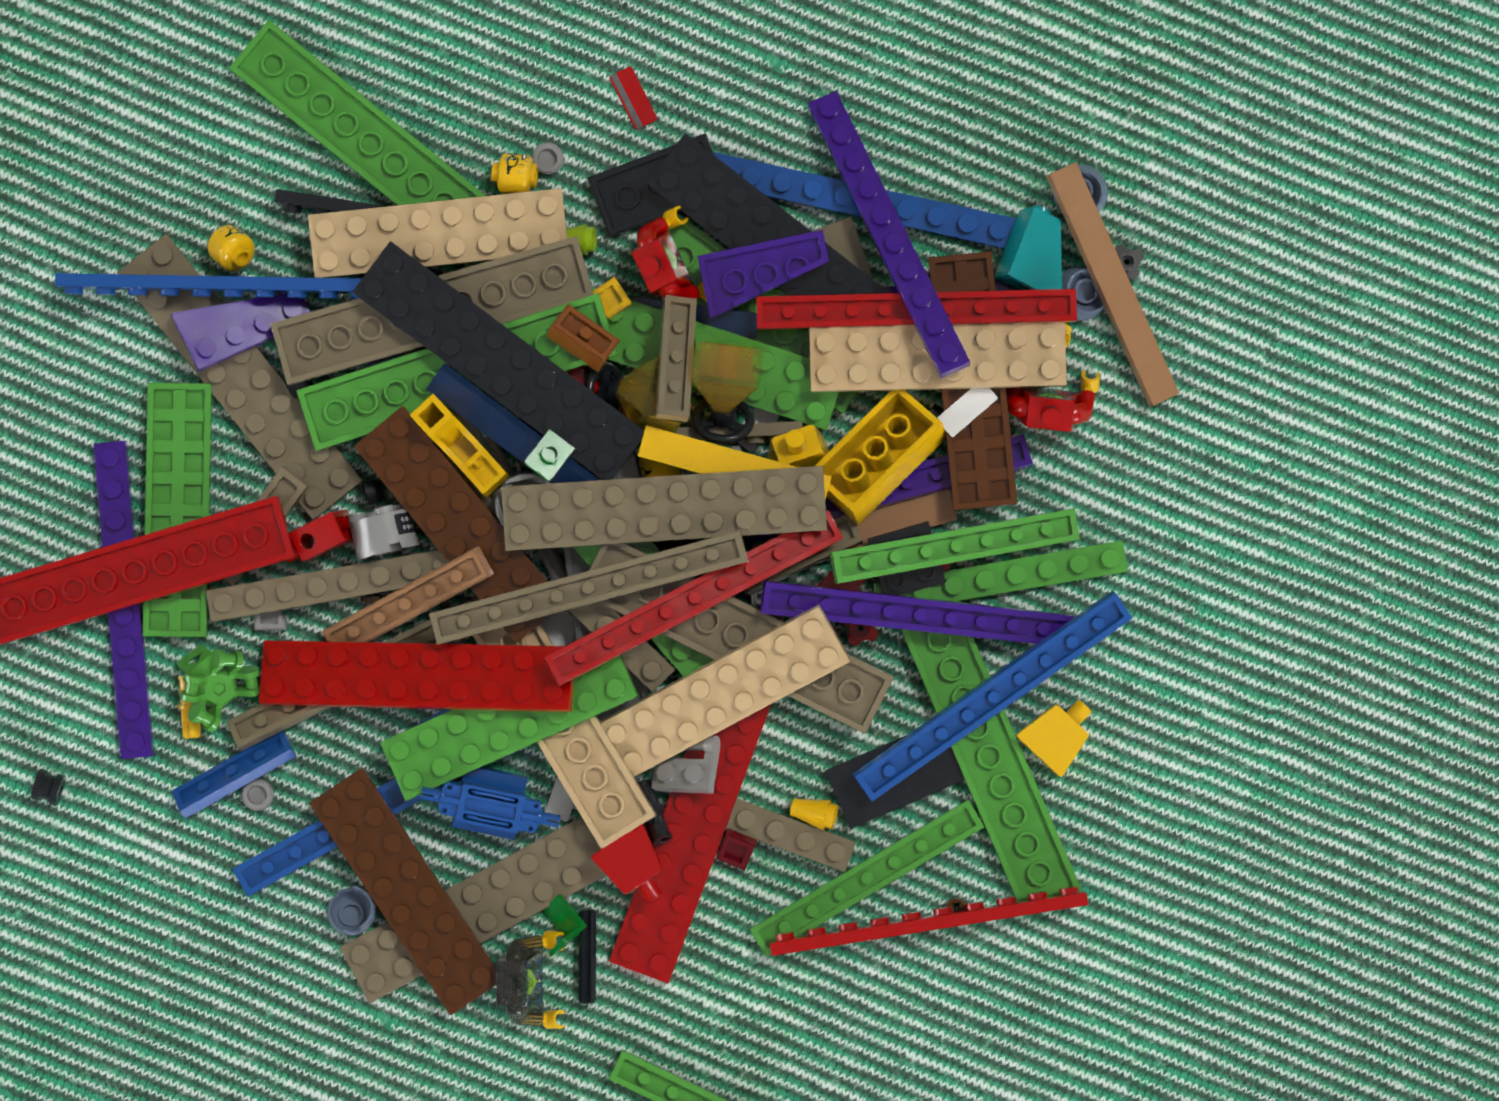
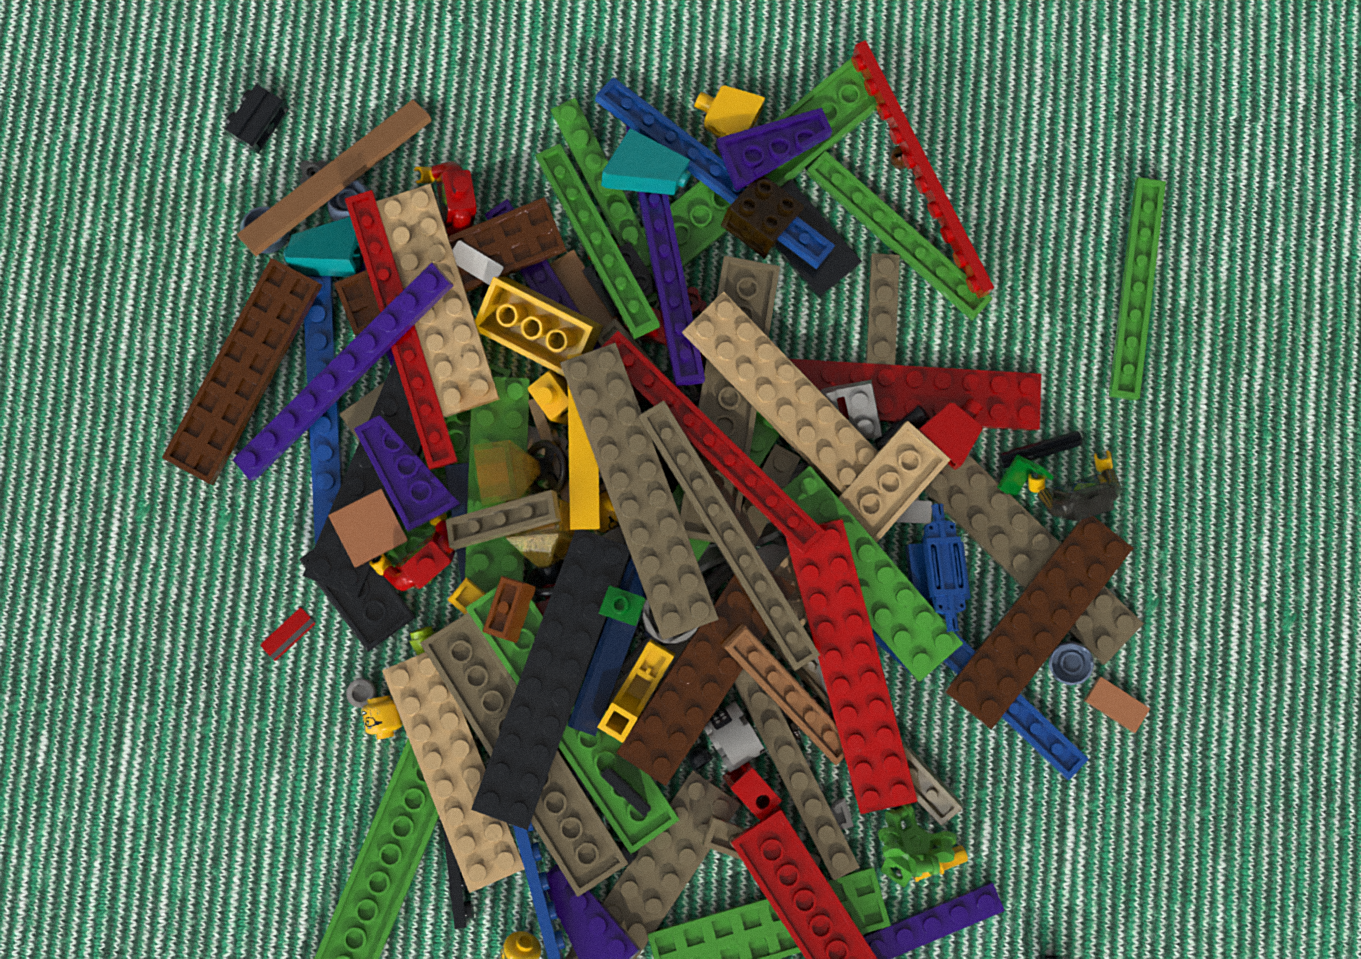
camera: 105 degrees left, 5 degrees down
blue plate [172,731,296,819] -> none
light grey tile [241,779,275,811] -> none
dark red tile [715,828,757,871] -> none
yellow cone [790,798,839,831] -> none
none -> reddish brown plate [162,258,323,485]
none -> black brick [225,84,289,154]
none -> nougat tile [328,489,408,568]
none -> black tile [599,765,651,817]
none -> teal slope [601,128,691,195]
none -> dark purple wing [716,108,832,191]
none -> dark brown bracket [721,175,804,259]
none -> nougat tile [1083,676,1150,733]

